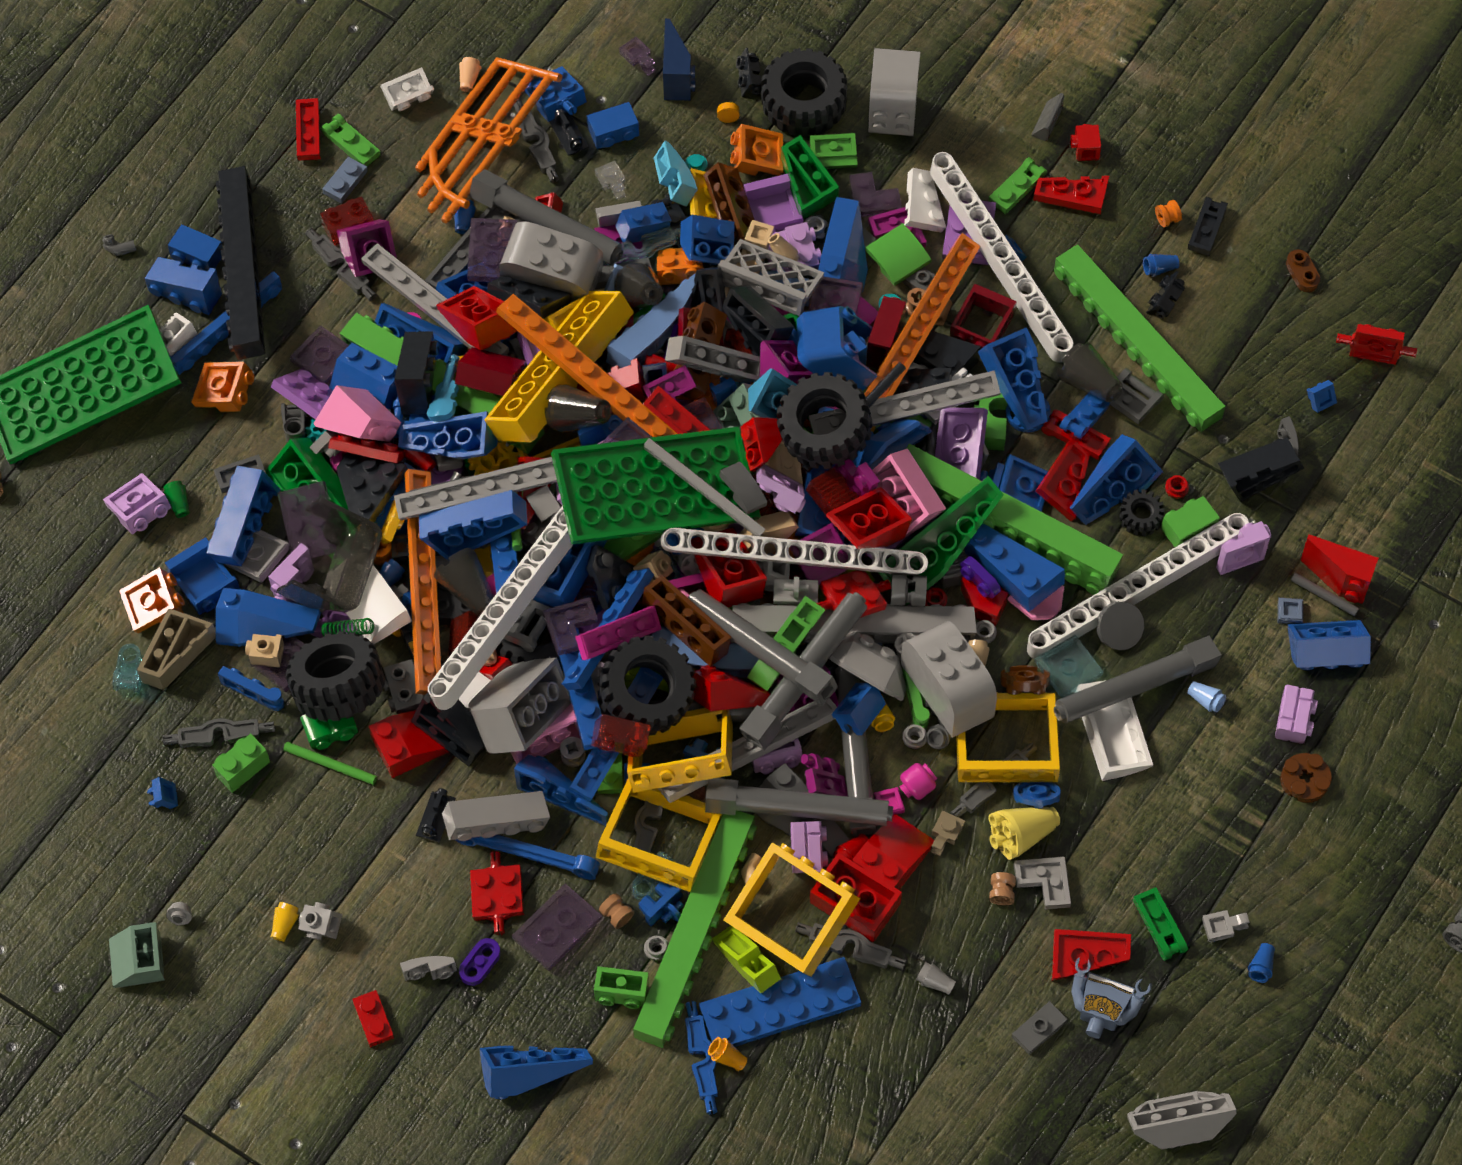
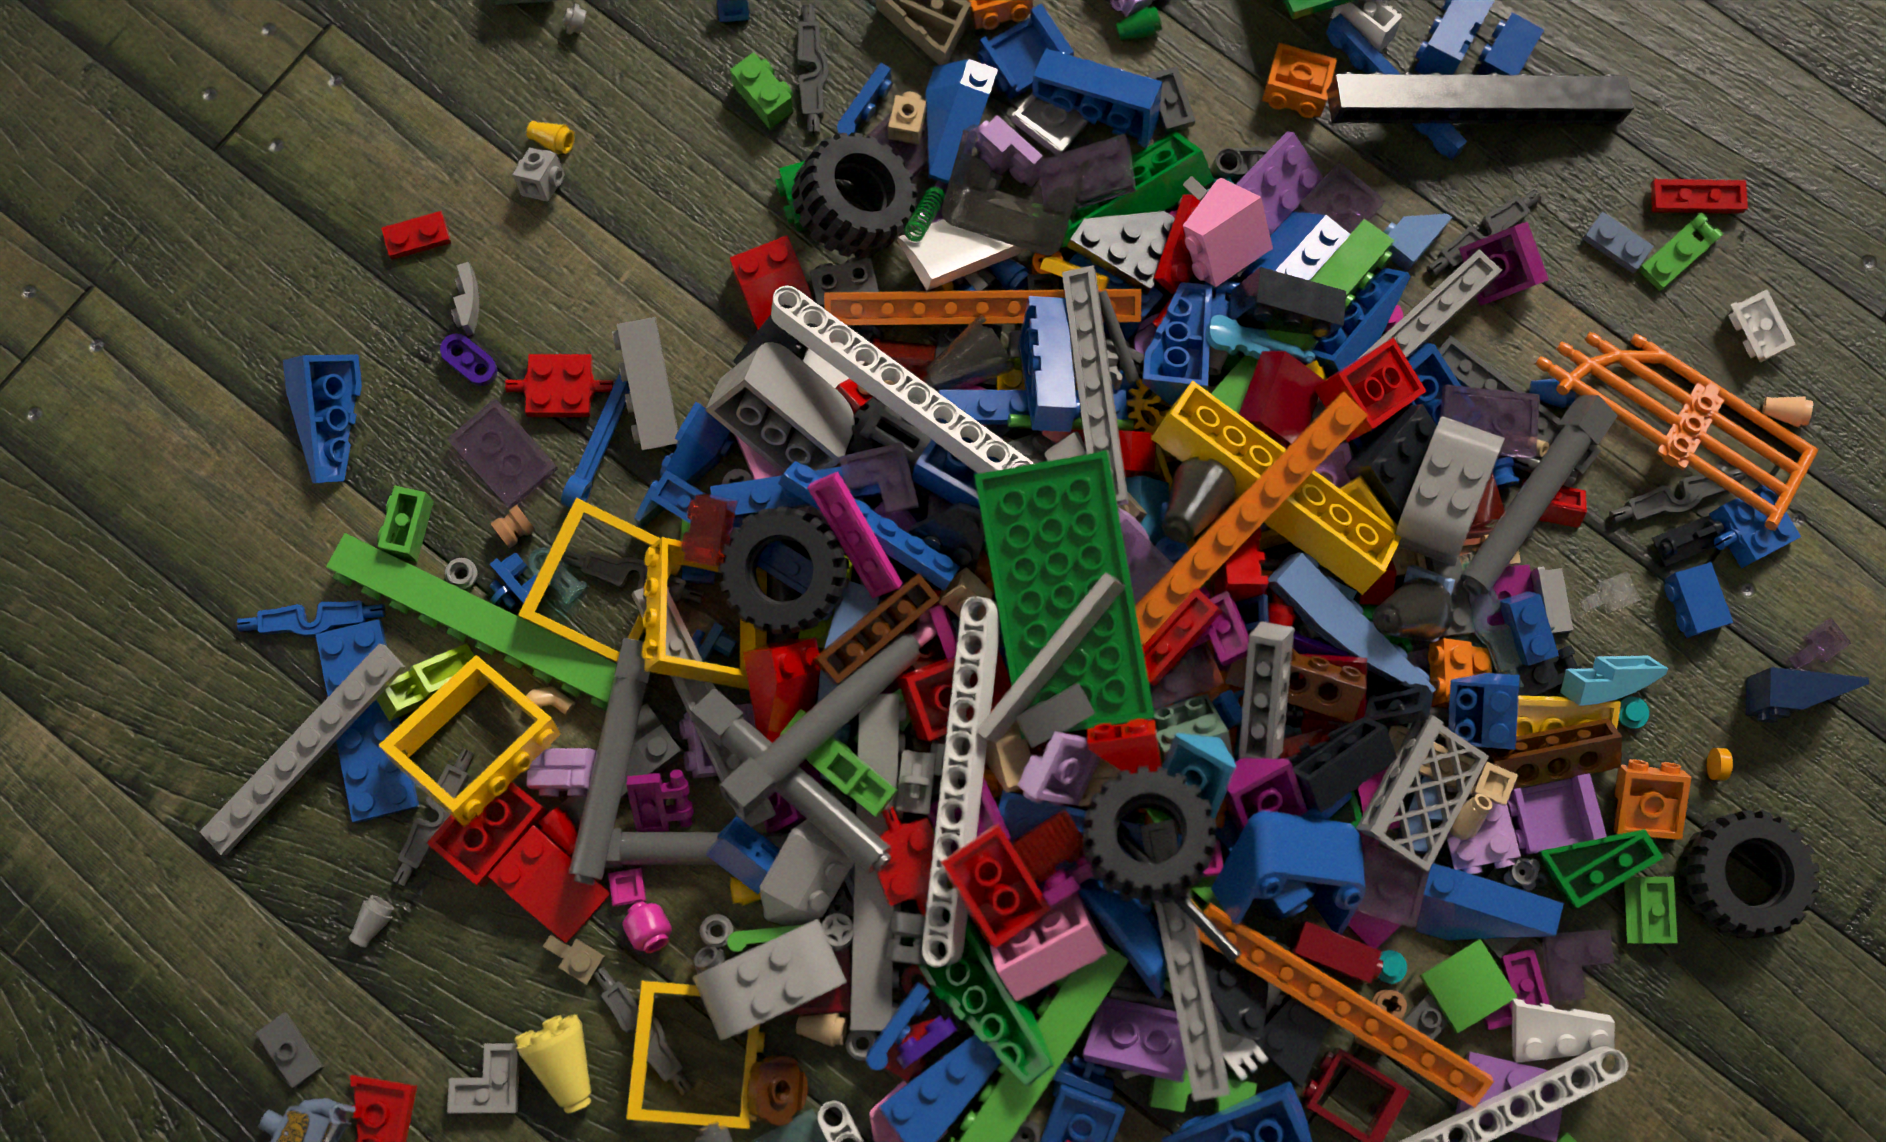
camera: 90 degrees right, 15 degrees up
bright green bar [283,742,377,785] -> none
clear red brick [320,196,374,246] -> none
black hinge [416,788,456,843] -> none
light orange cone [708,1037,747,1071] -> none
black hinge [736,47,761,97] -> none
light grey brick [868,48,920,136] -> none
medium nougat wheel [989,872,1016,905] -> none
blue wheel [1014,782,1061,808] -> none
none -> light grey plate [200,644,406,855]
none -> blue plate [866,982,930,1070]
none -> medium blue slope [1384,214,1452,272]

